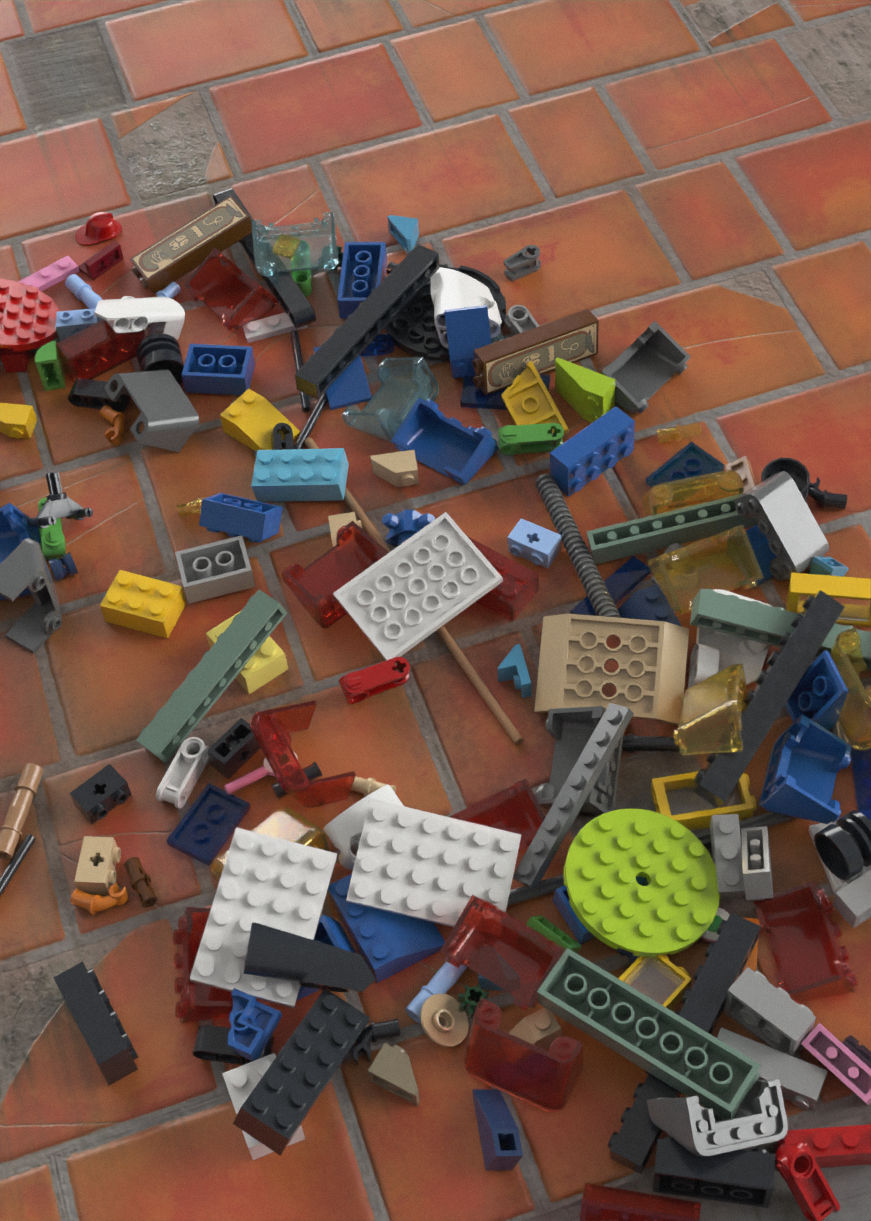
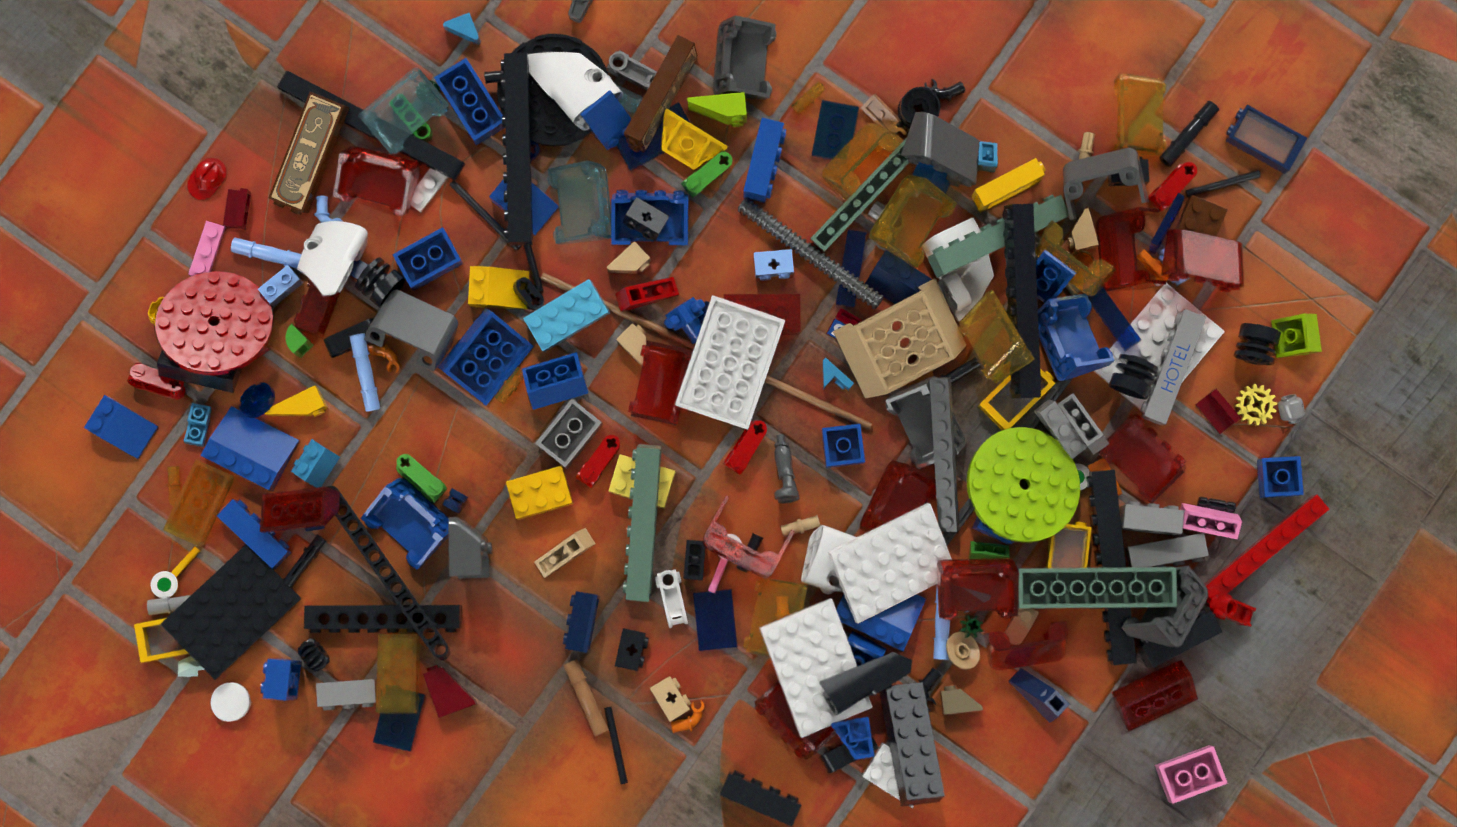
camera: 40 degrees left, 30 degrees up
axle [29,472,93,529] -> none
reddish brown pin [124,857,158,907] -> none
clear yellow plate [272,234,300,259] -> none
none -> light blue piece [349,333,380,411]
none -> blue slope [438,308,534,406]
none -> tan slope [534,528,596,578]
none -> dark blue slope [563,591,600,653]
none -> red piece [575,435,620,489]
none -> red slope [615,277,679,312]
none -> brick [622,197,670,241]
none -> dark grey piece [774,434,800,504]
none -> blue brick [821,424,865,468]

